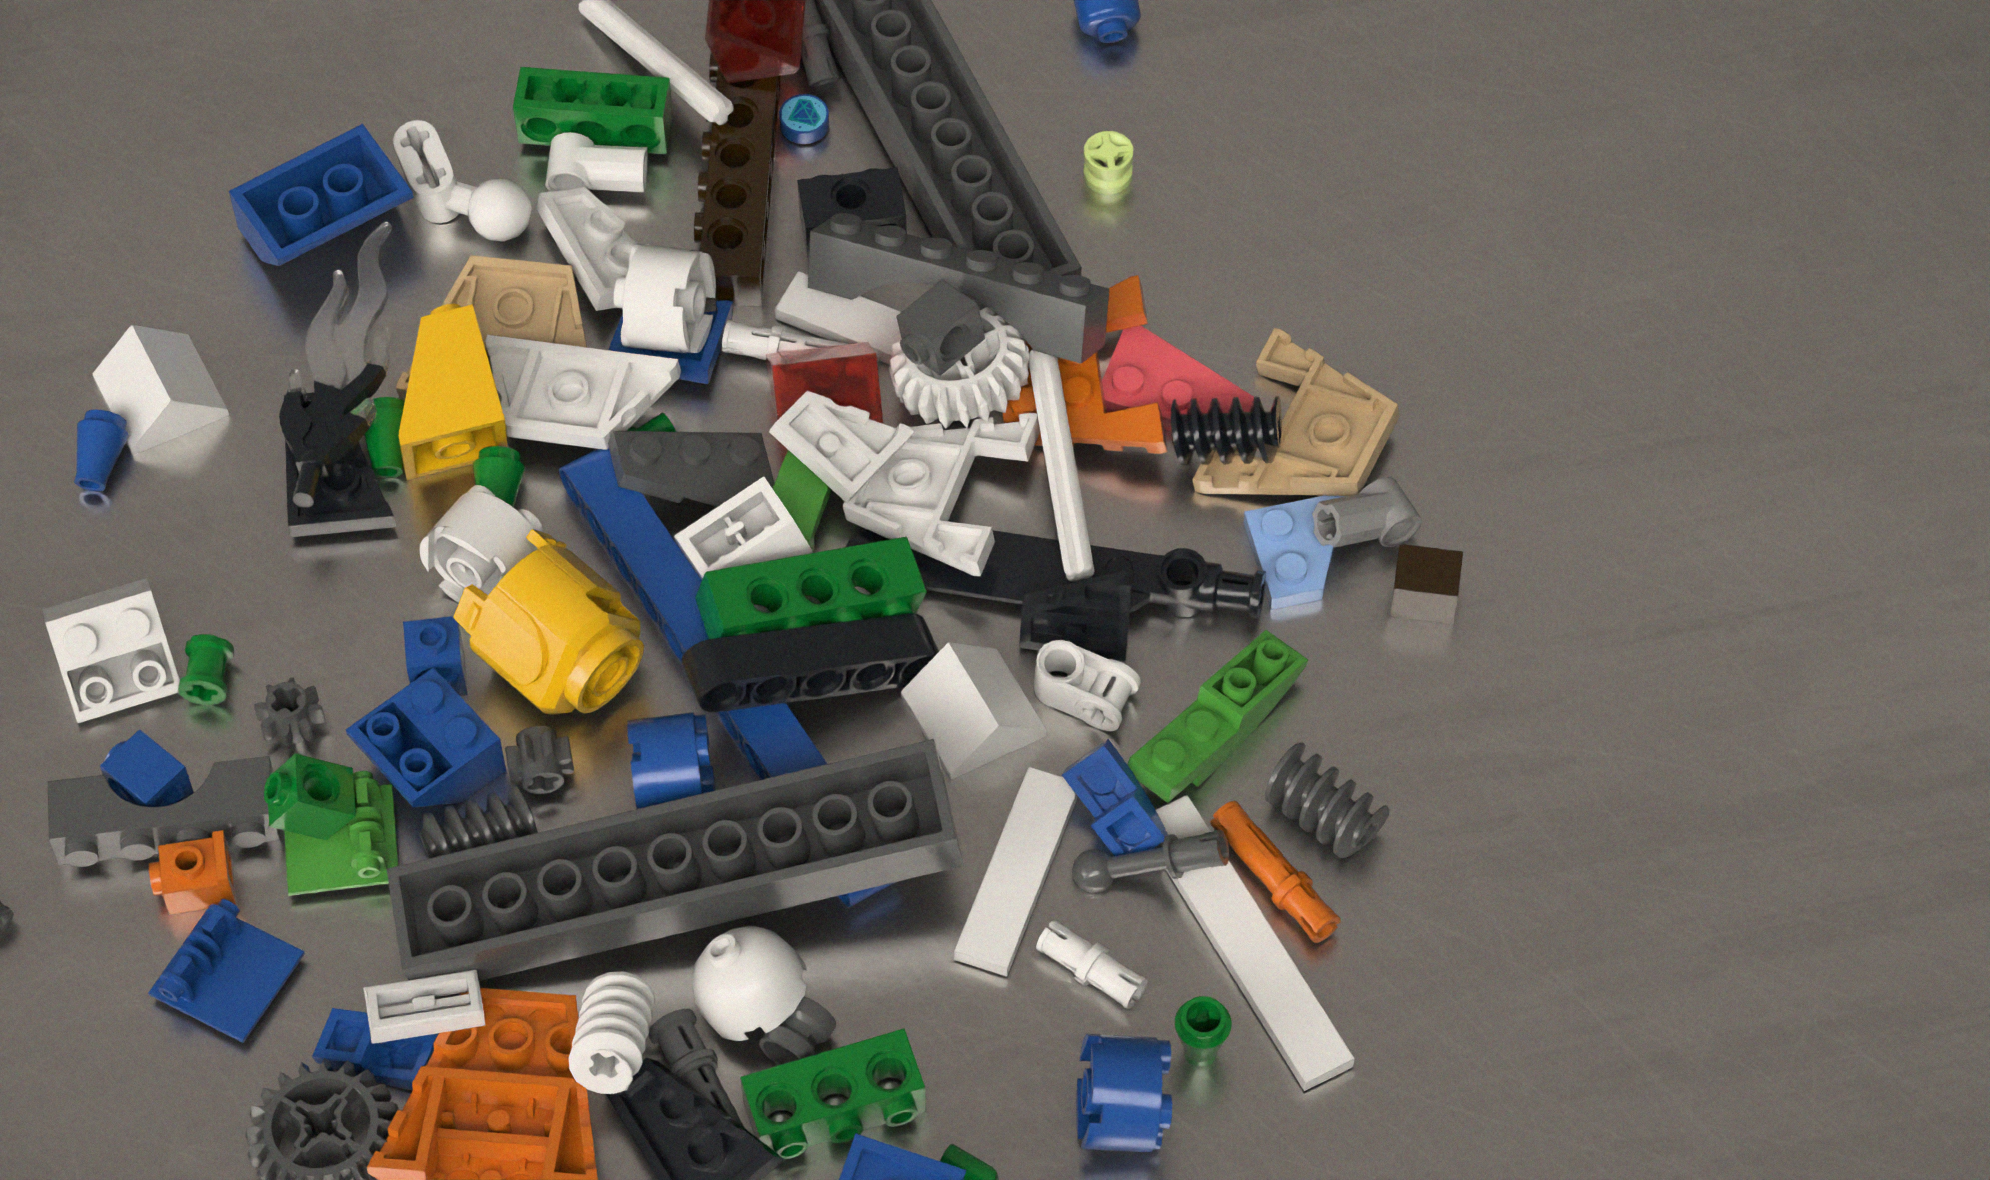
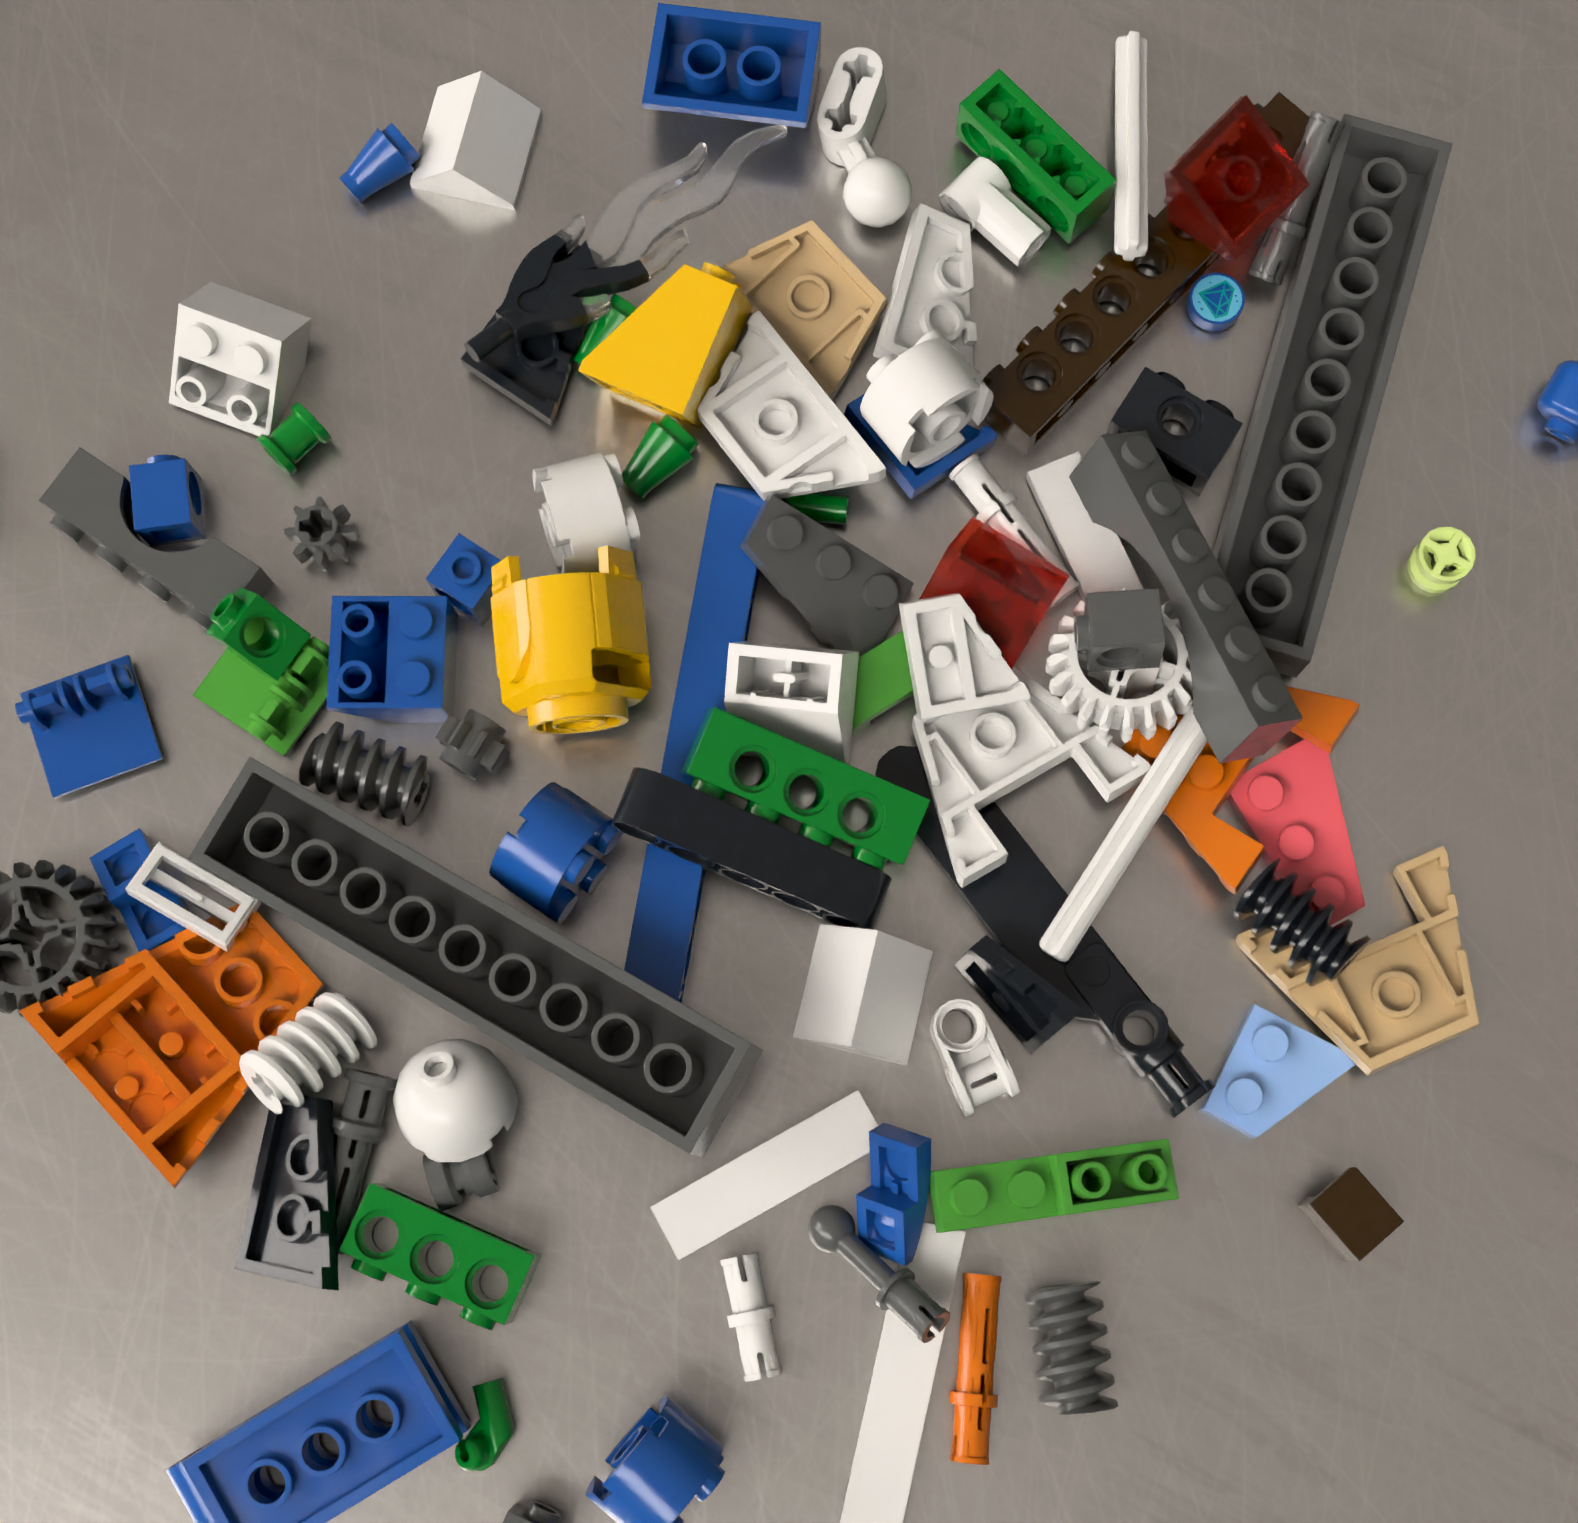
camera: 45 degrees right, 20 degrees up
orange brick [149,830,236,915] -> none
green cone [1175,996,1232,1067] -> none
light grey piece [1312,477,1422,548] -> none

